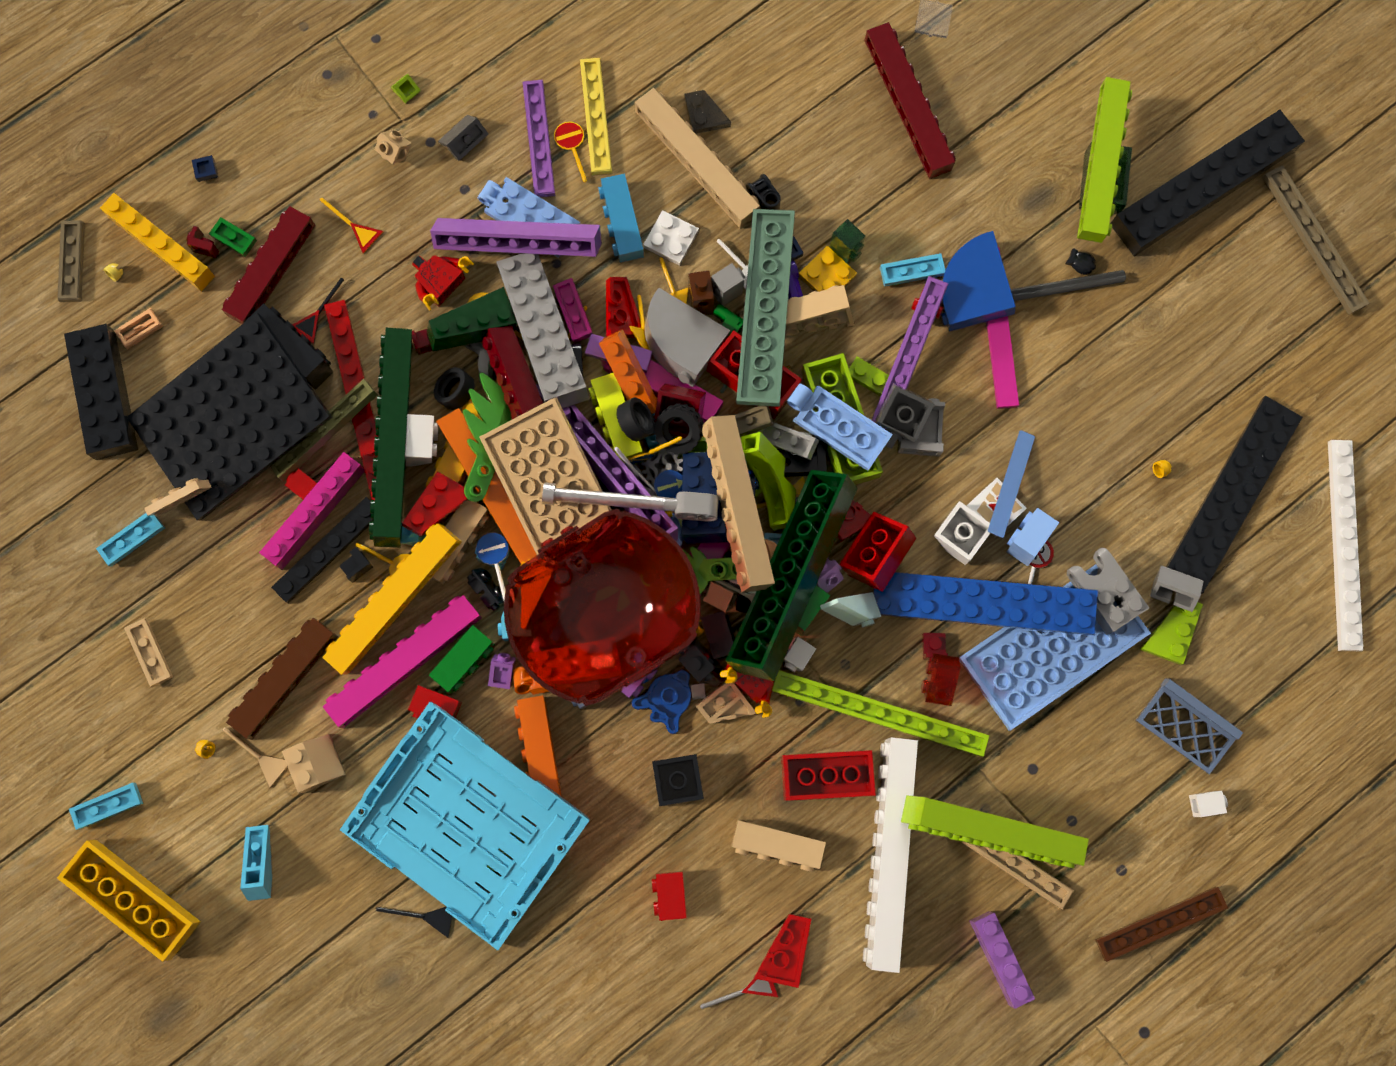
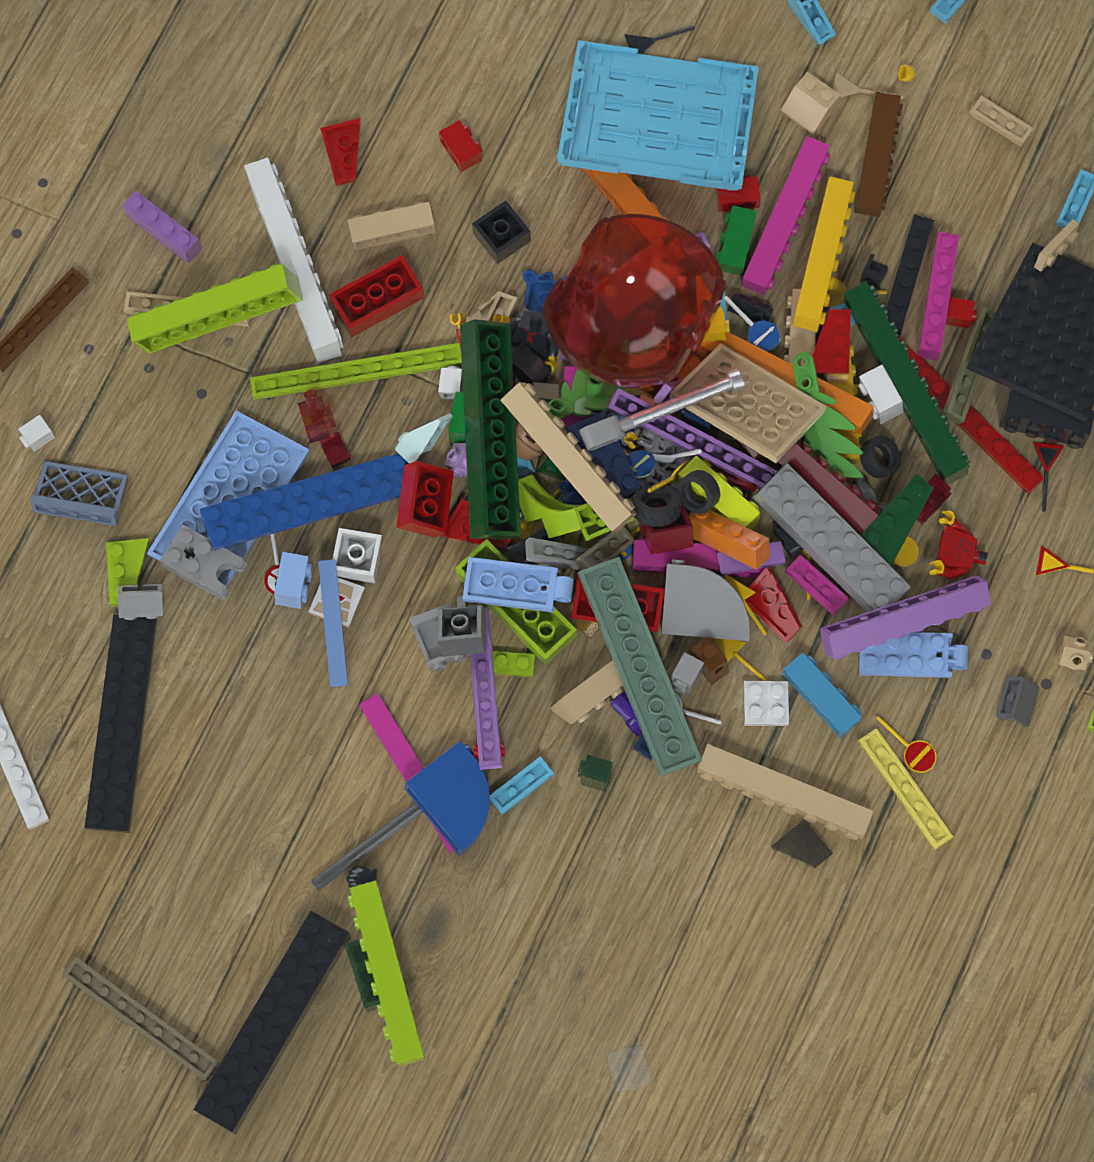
camera: 160 degrees right, 5 degrees down
medium lavender tile [523,80,555,197] -> none
light grey piece [700,979,778,1009] -> none
green piece [713,304,743,337] -> none
black piece [746,174,781,210] -> none
yellow plate [799,246,857,292] -> none
dark red brick [864,22,956,179] -> none
yellow hinge [1152,460,1172,478] -> none

